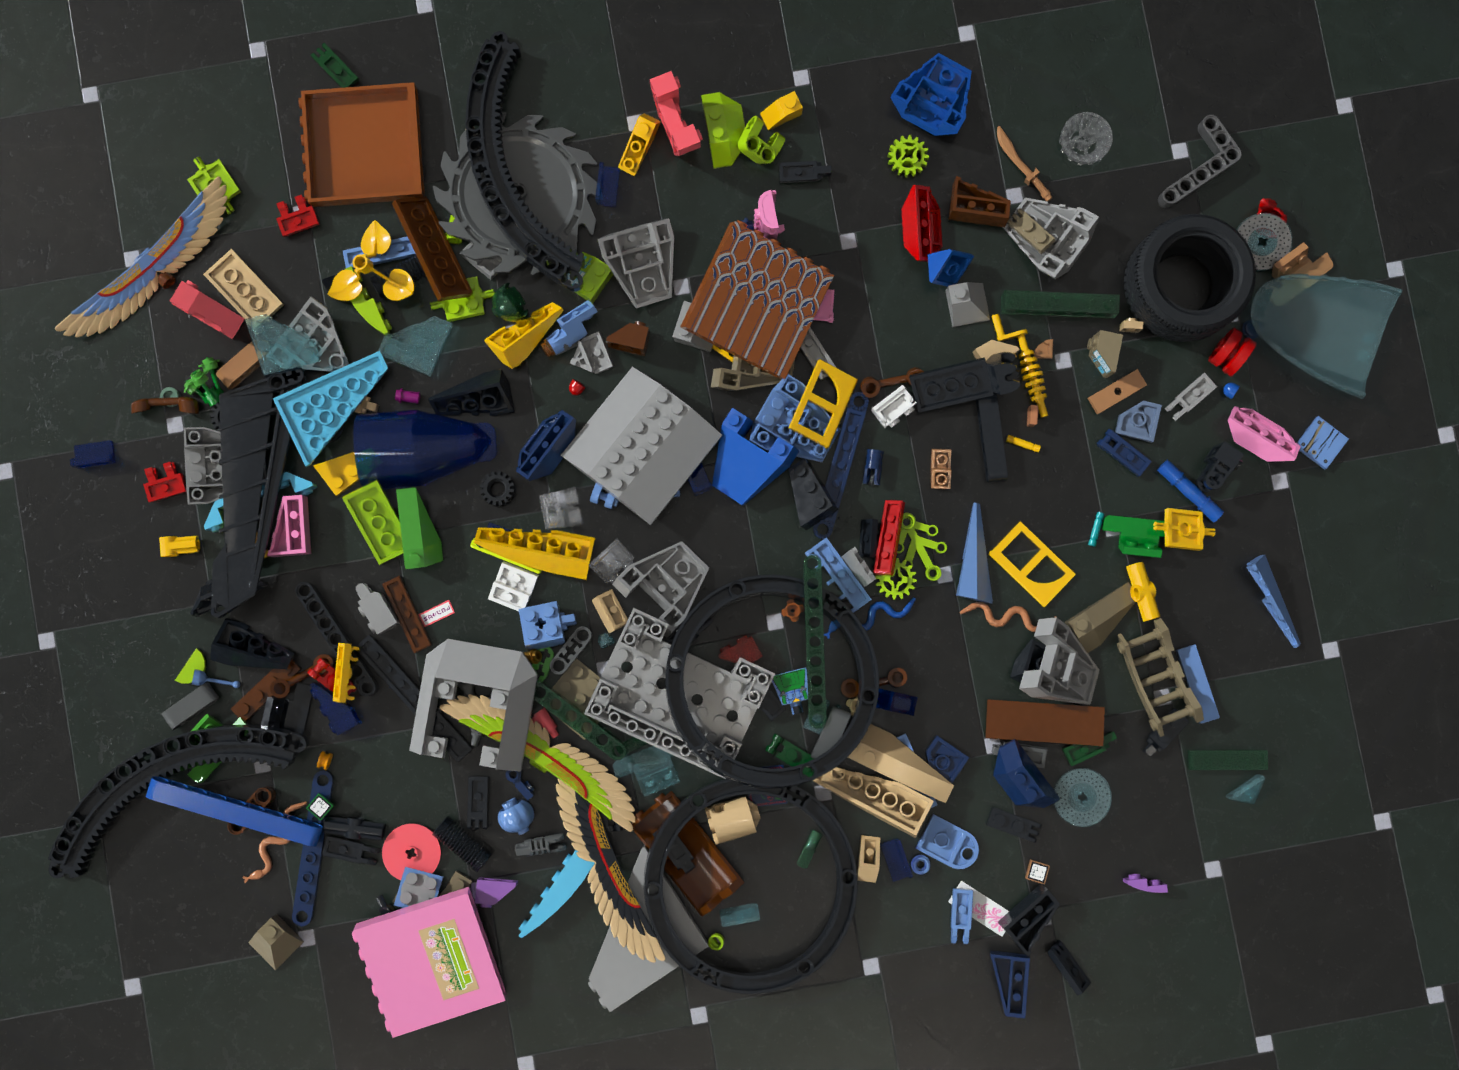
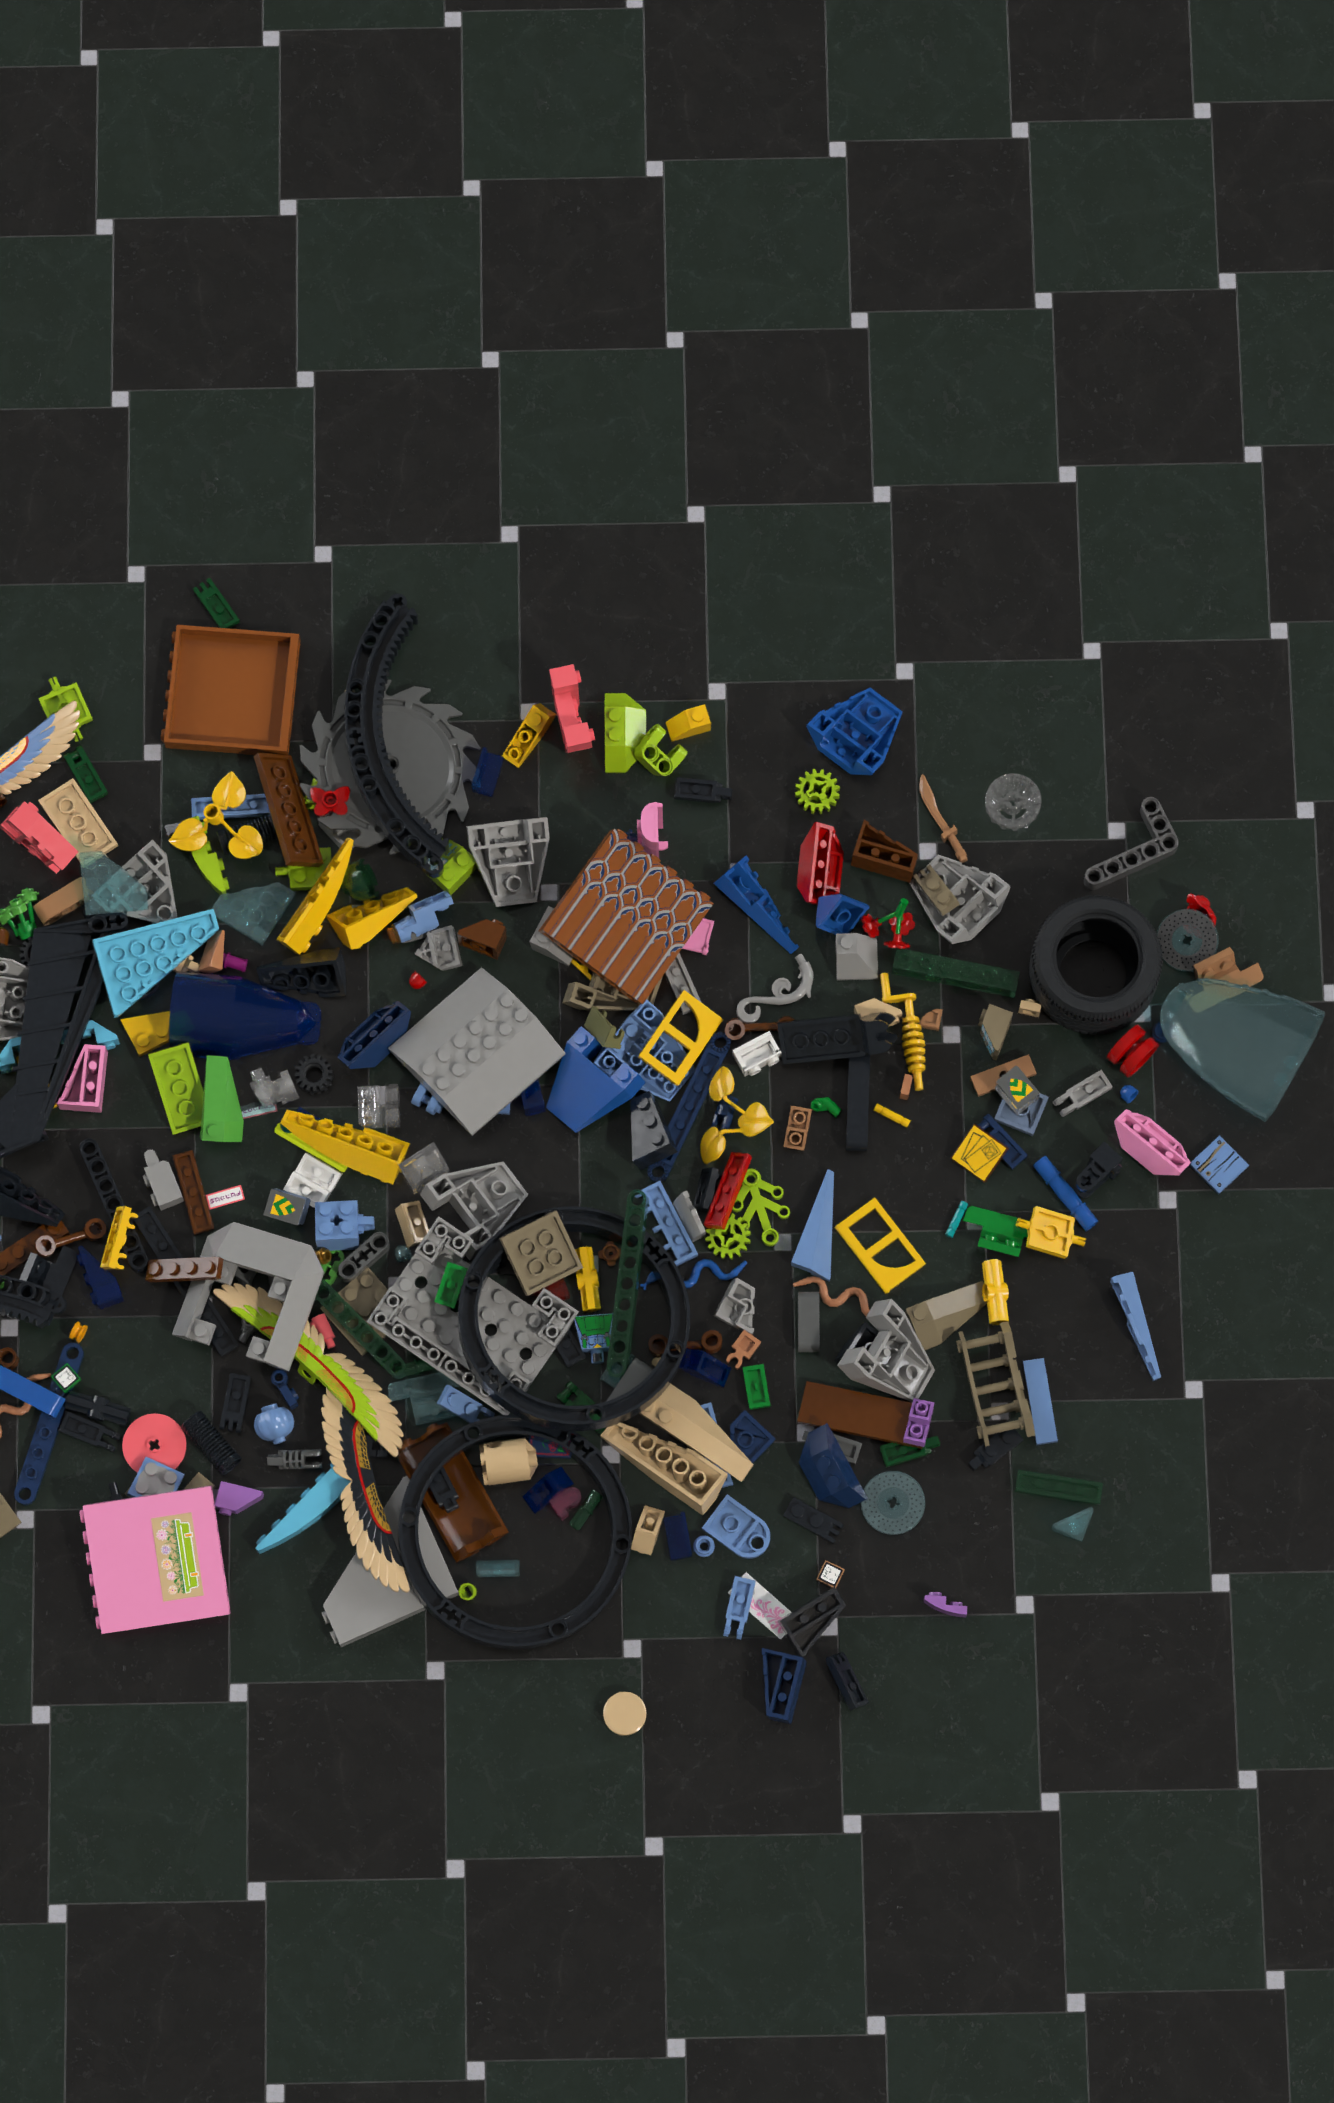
camera: 15 degrees right, 10 degrees down
red plate [276,195,320,237] -> none
red plate [307,657,357,701] -> none
none -> dark green plate [63,745,108,804]
none -> plate [145,1257,224,1282]
none -> nougat slope [198,930,225,974]
none -> clear light blue sticker [240,1097,277,1119]
none -> clear hips [250,1068,299,1108]
none -> piece [263,1188,311,1225]
none -> yellow wedge [276,838,354,955]
none -> red animal [310,786,350,817]
none -> green plate [434,1262,468,1309]
none -> medium blue hinge [437,1385,495,1423]
none -> dark tan plate [499,1210,583,1296]
none -> clear blue slope [523,1467,574,1513]
none -> clear pink leg [549,1487,581,1521]
none -> yellow piece [575,1247,601,1313]
none -> olive hinge [584,1006,625,1049]
none -> tan tile [603,1692,646,1736]
none -> yellow plant [700,1066,774,1165]
none -> blue wedge [713,856,799,954]
none -> light grey slope [713,1278,755,1335]
none -> nougat plate [726,1330,761,1370]
none -> light grey plant [736,954,814,1023]
none -> green plate [742,1364,770,1410]
none -> dark grey beam [798,1292,820,1352]
none -> green arm [811,1097,842,1118]
none -> red plant [861,898,915,949]
none -> medium lavender slope [903,1398,934,1447]
none -> yellow tile [951,1124,1009,1182]
none -> piece [995,1066,1040,1116]

